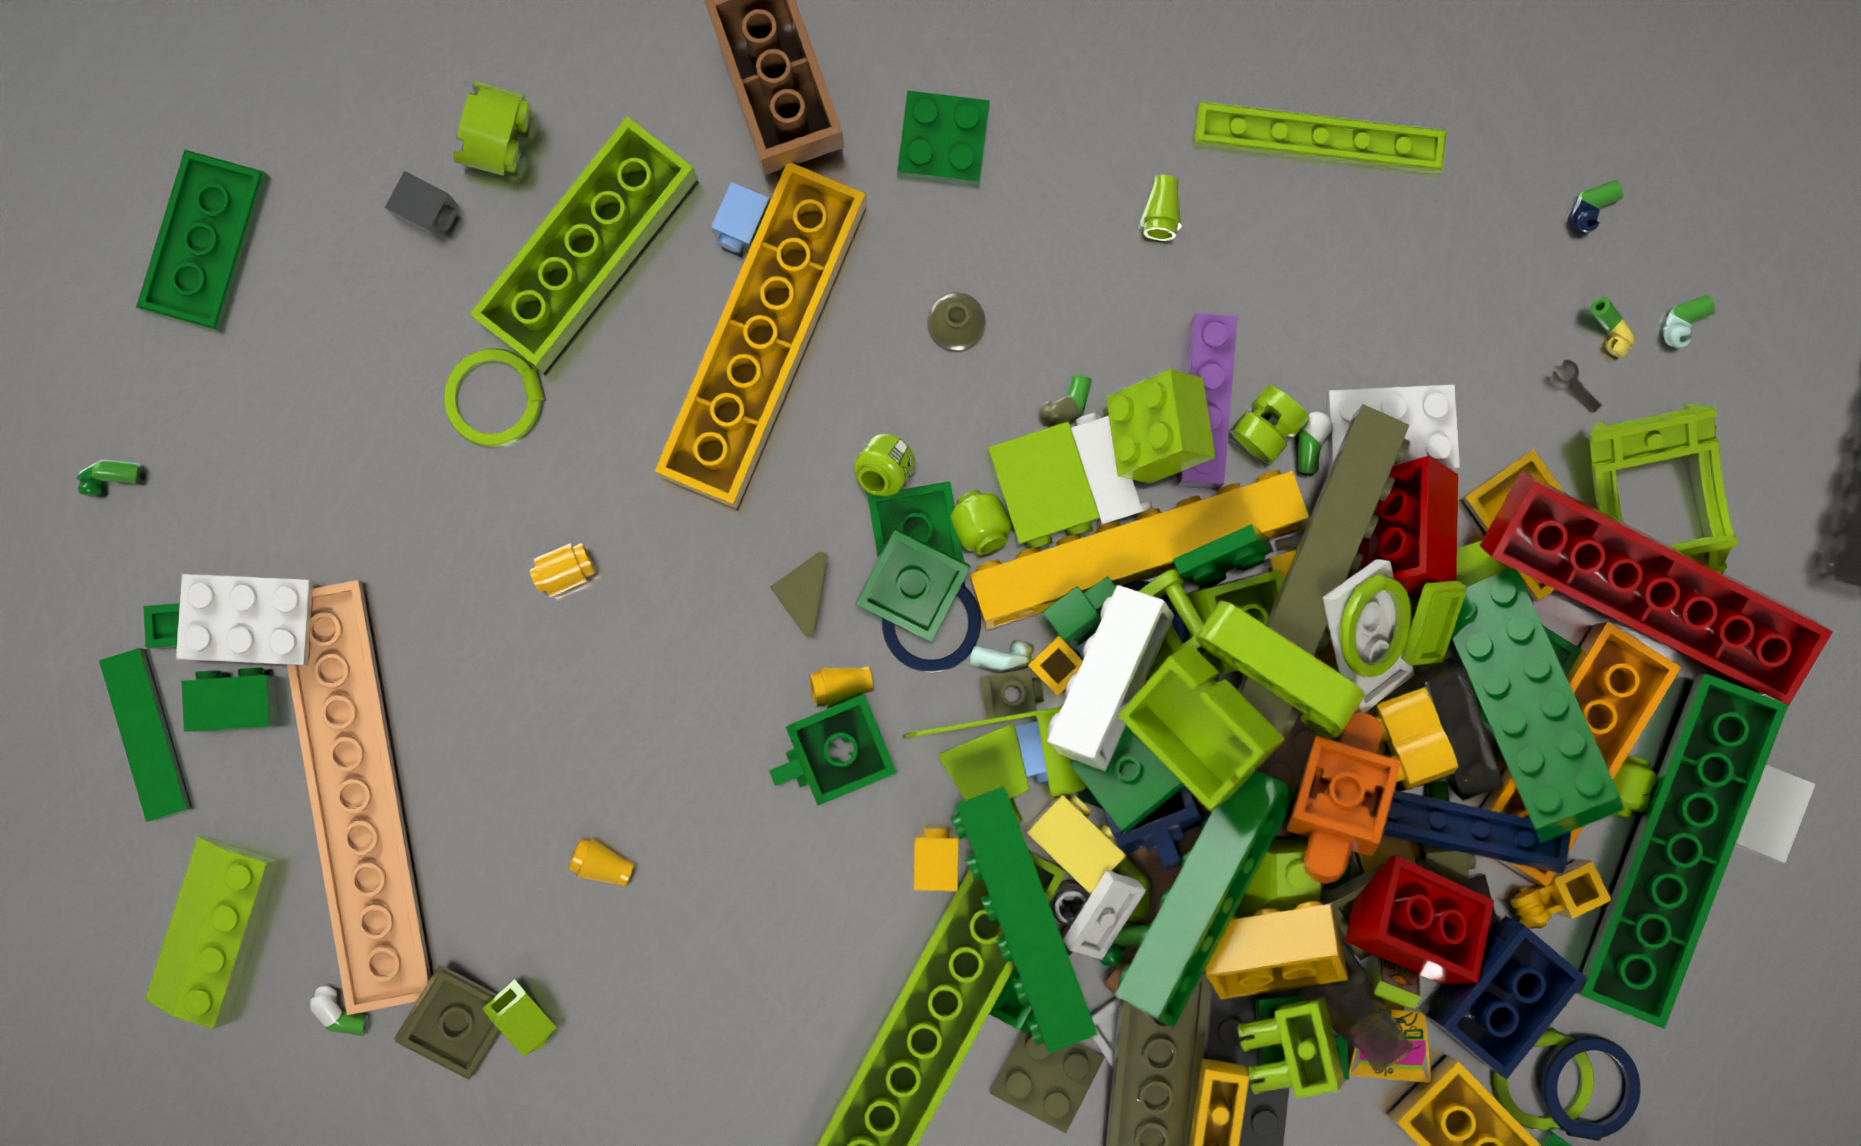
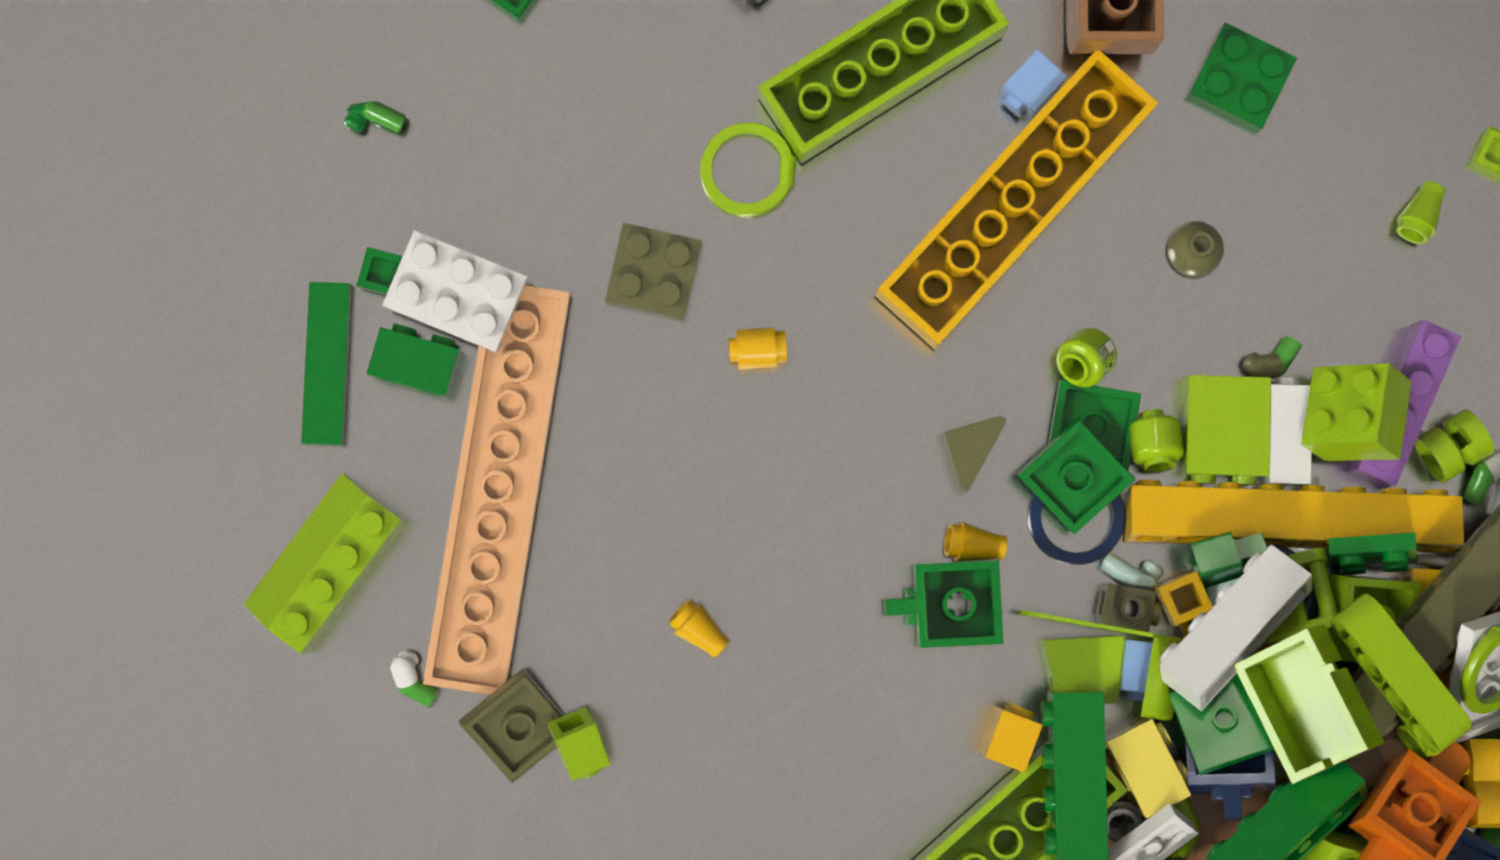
camera: 20 degrees right, 0 degrees up
none -> olive plate [605,223,702,321]

